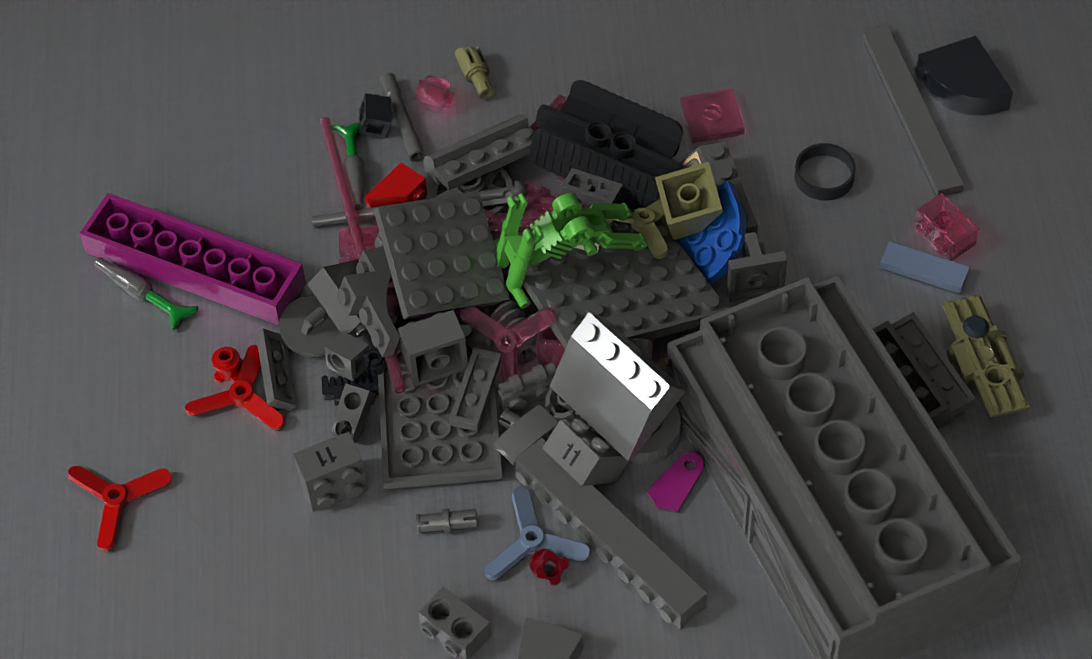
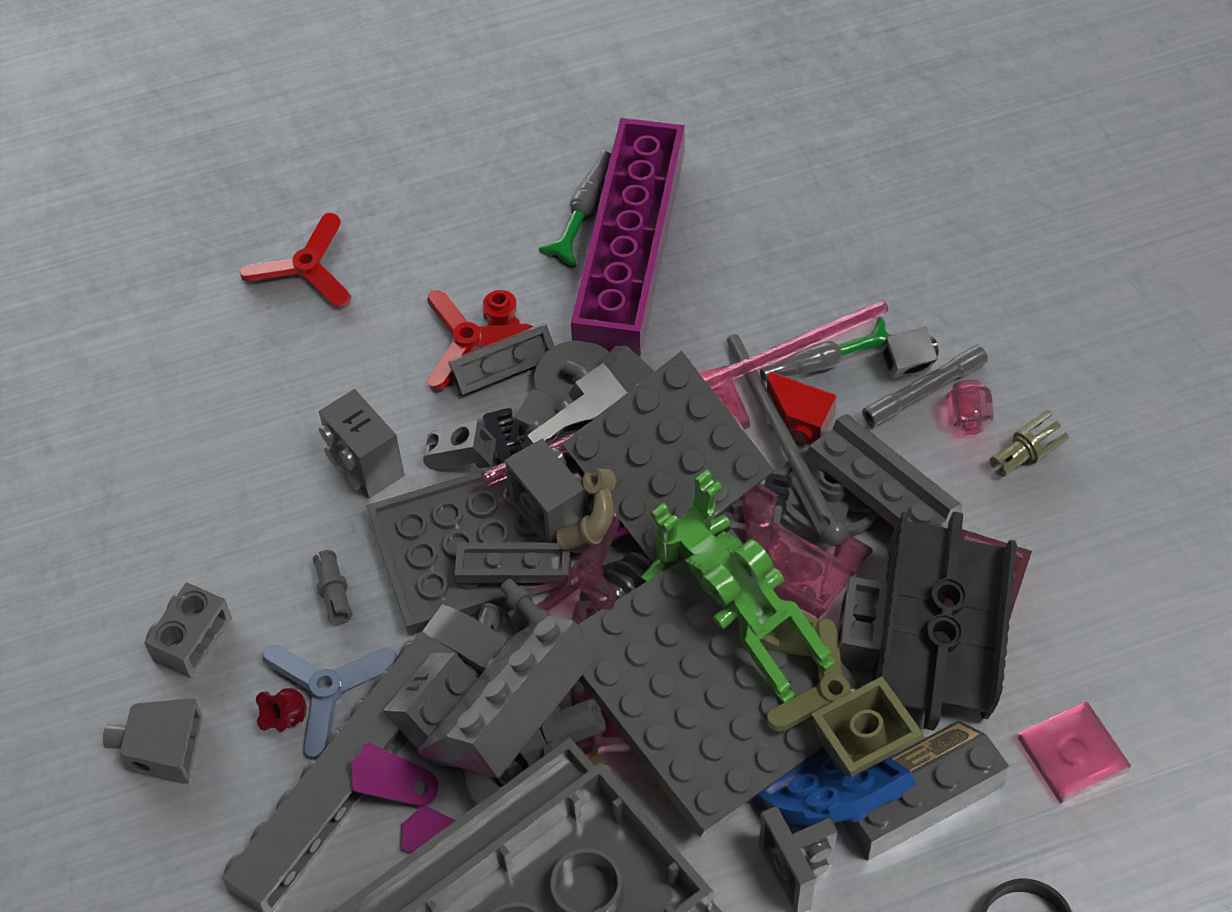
camera: 75 degrees right, 0 degrees up
none -> magenta piece [349,742,439,806]
none -> dark tan piece [556,468,616,550]

